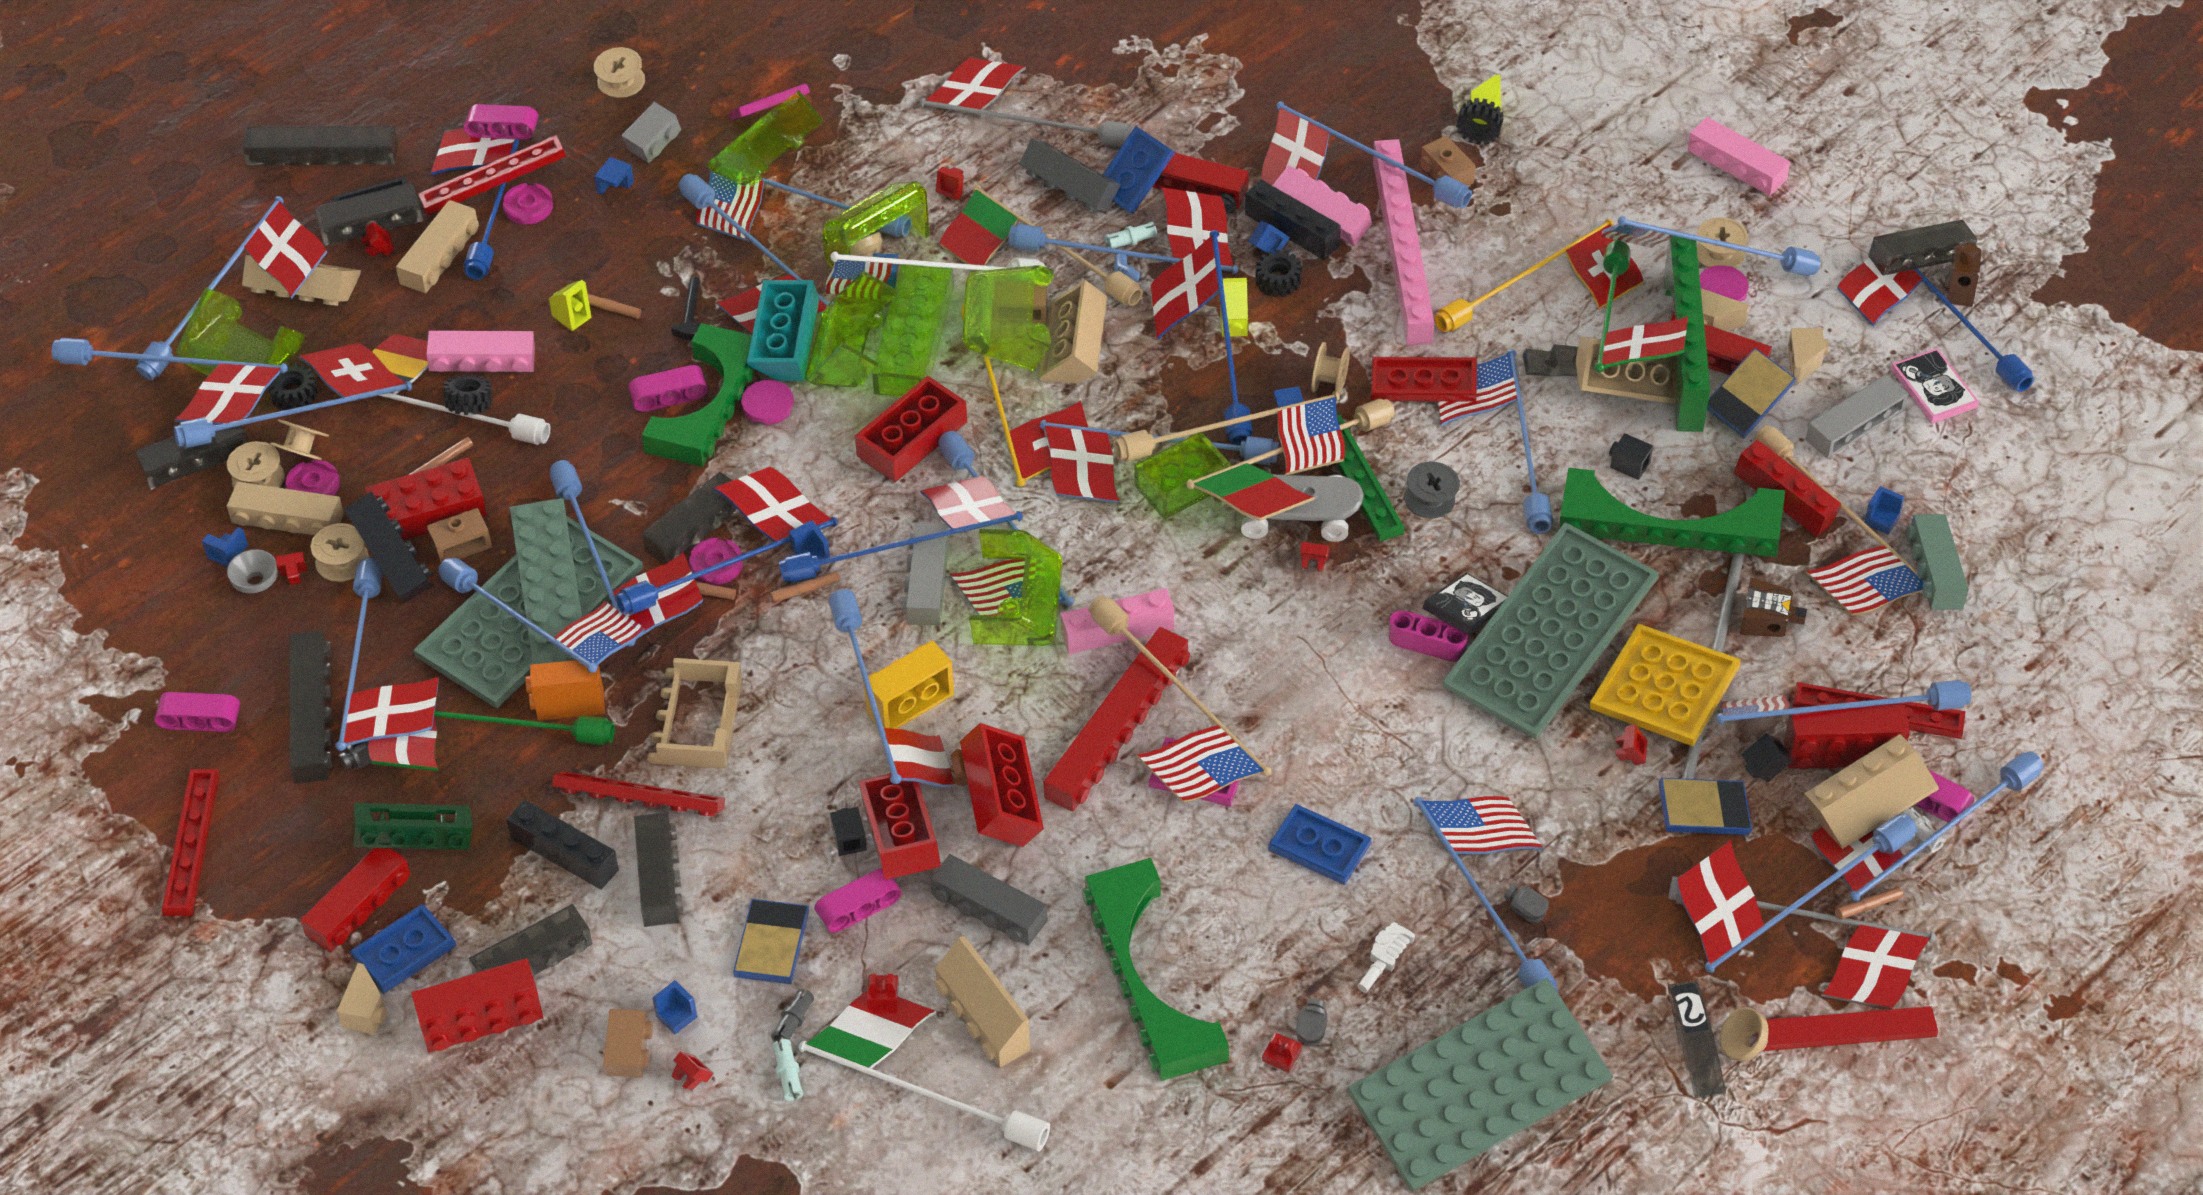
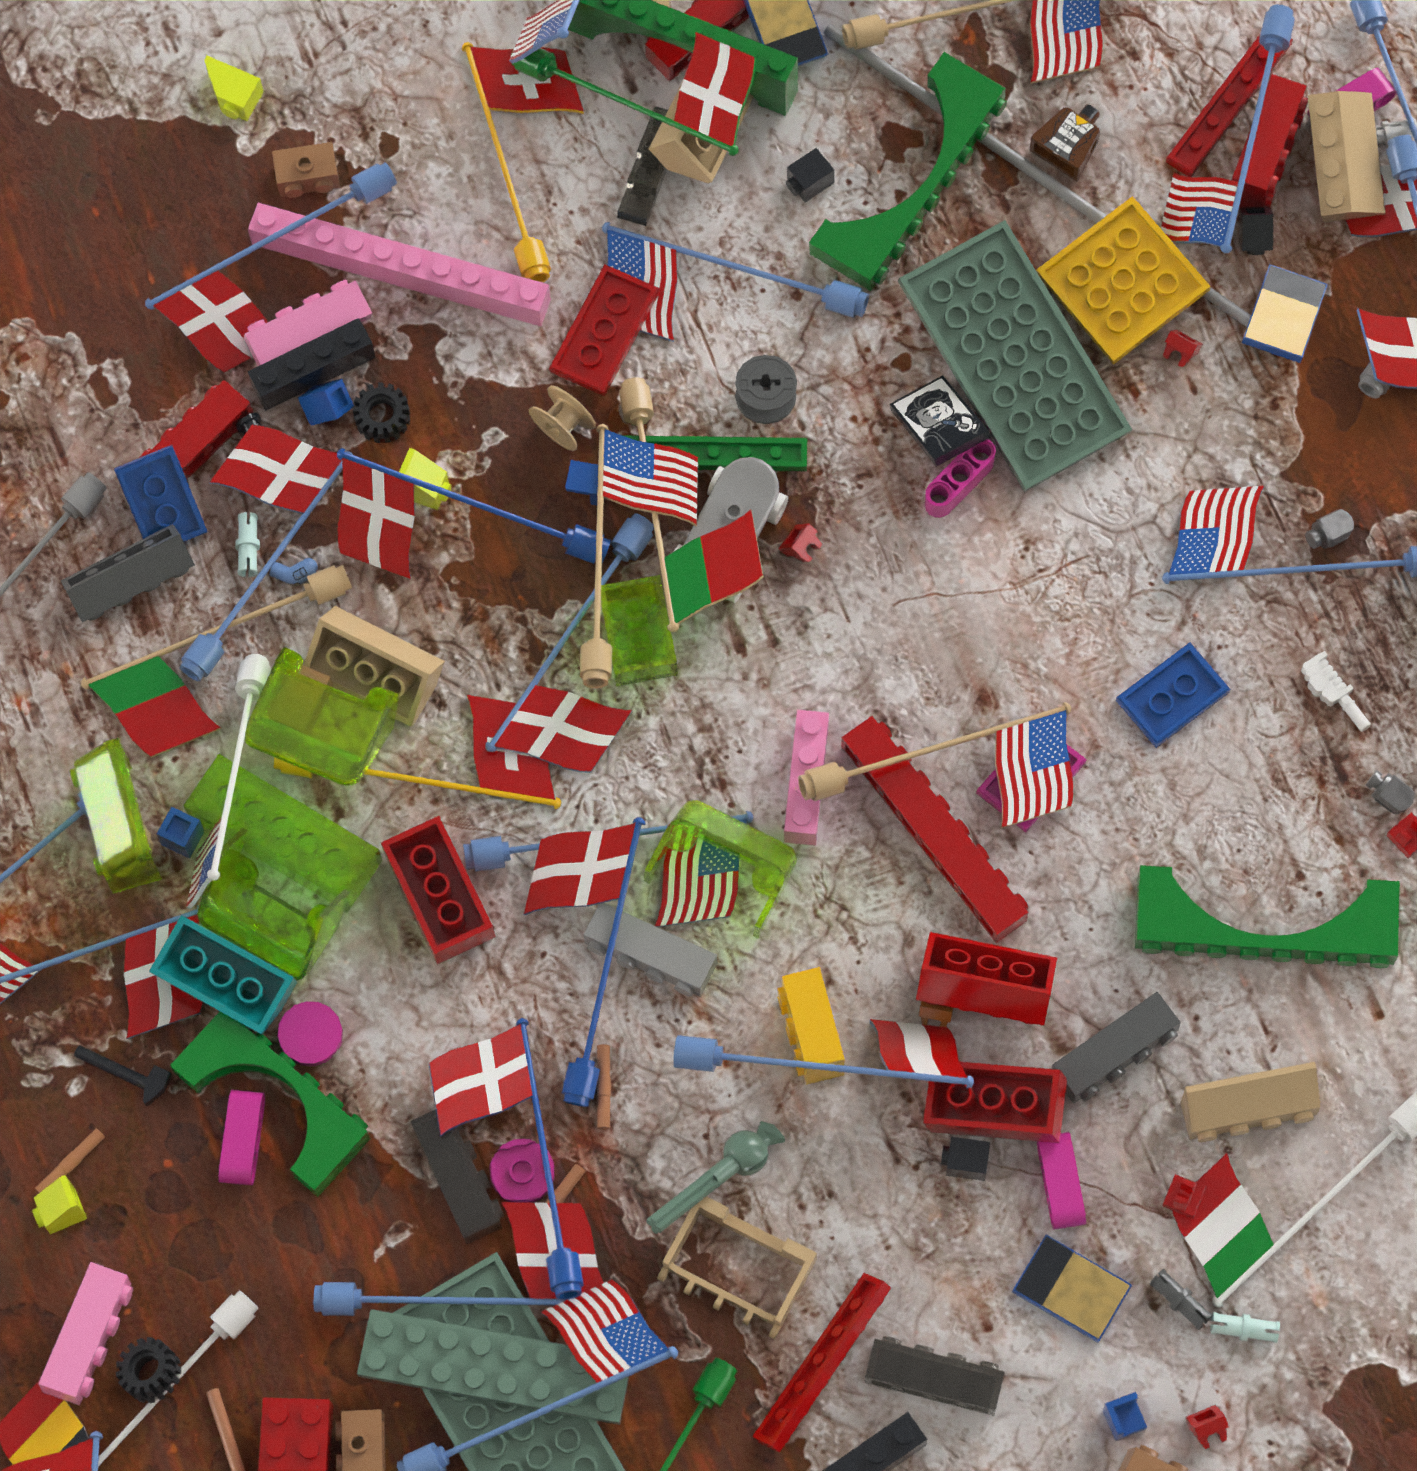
camera: 65 degrees left, 20 degrees up
orange brick [525,660,605,721] -> none
blue panel [789,520,830,560] -> none
red tile [935,167,964,200] -> none
black tyre [1456,98,1504,145] -> none
red brick [1733,440,1841,537] -> none
none -> sand green piece [647,1121,785,1234]

